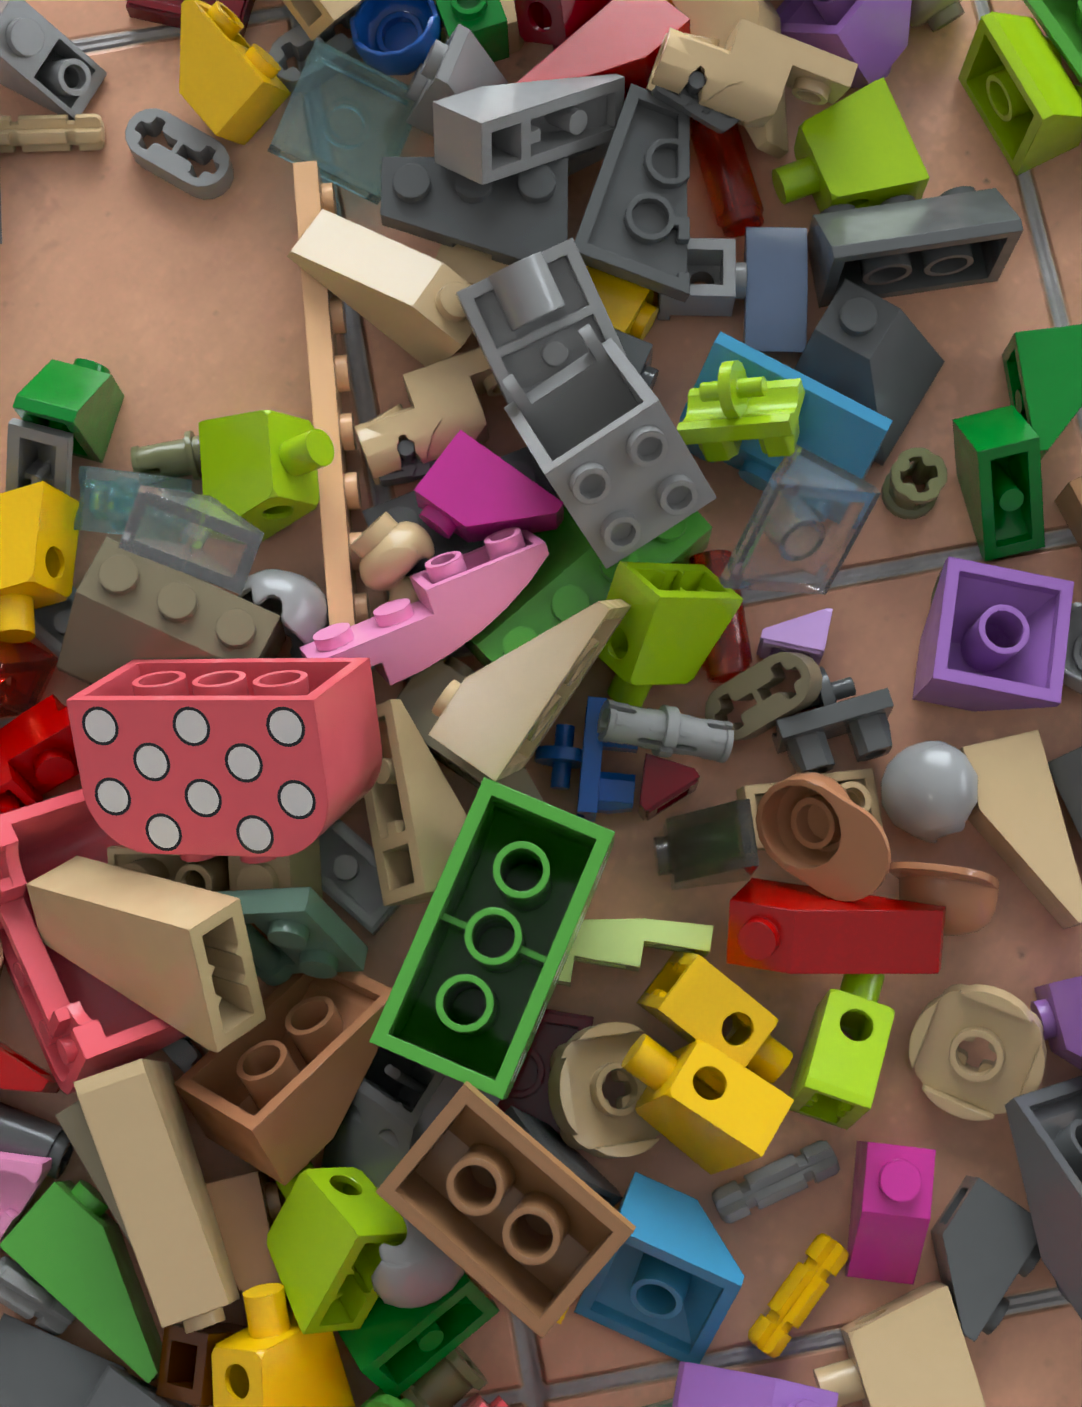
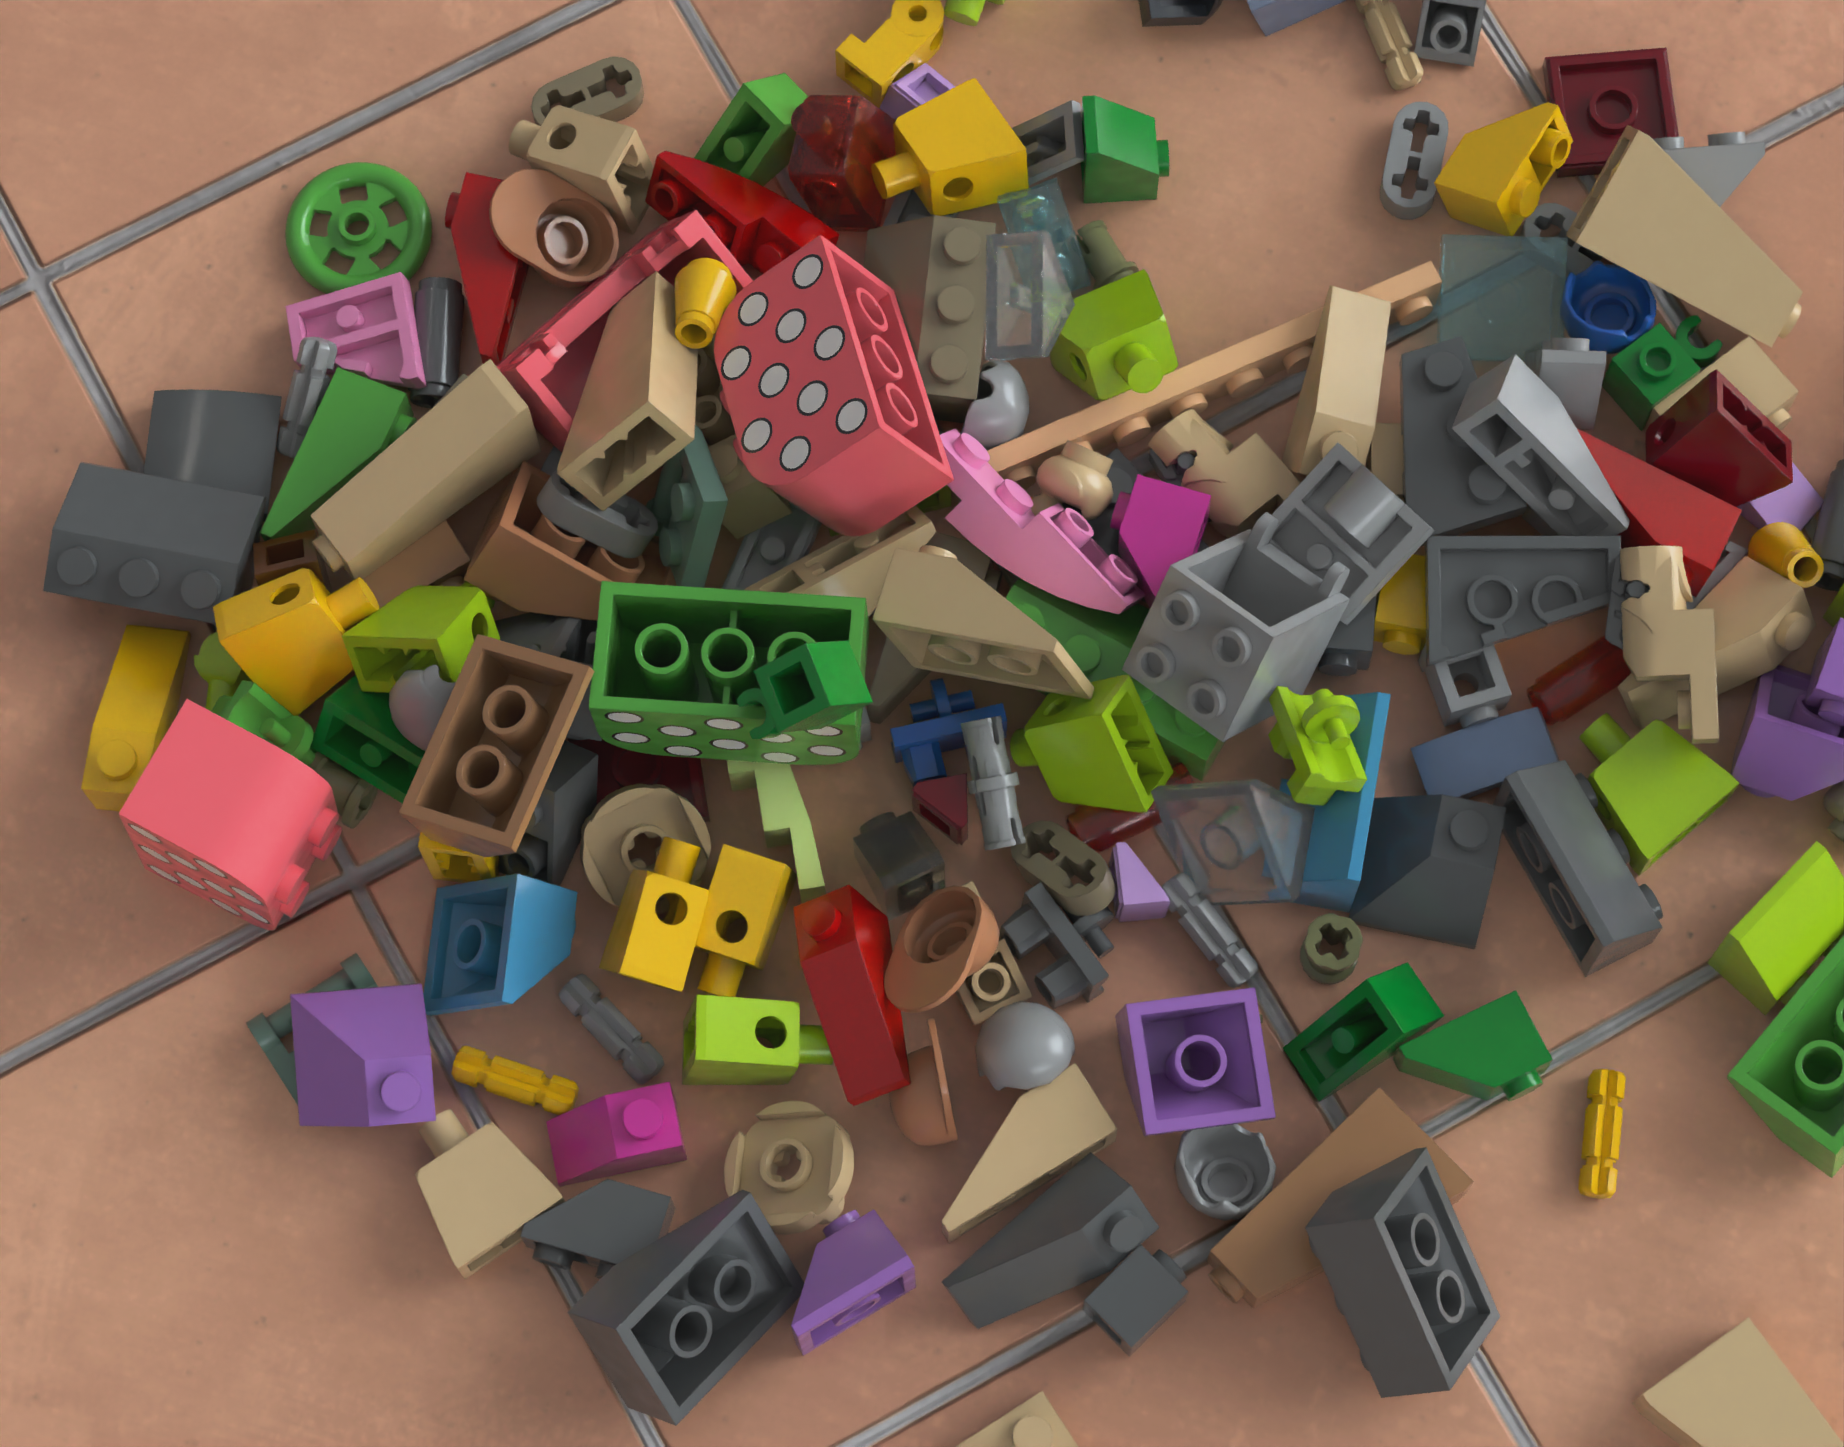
camera: 70 degrees right, 5 degrees down
none -> light grey beam [536,469,658,558]
none -> yellow cone [674,258,737,349]
none -> green brick [737,640,873,739]
none -> light grey axle [1161,873,1259,988]

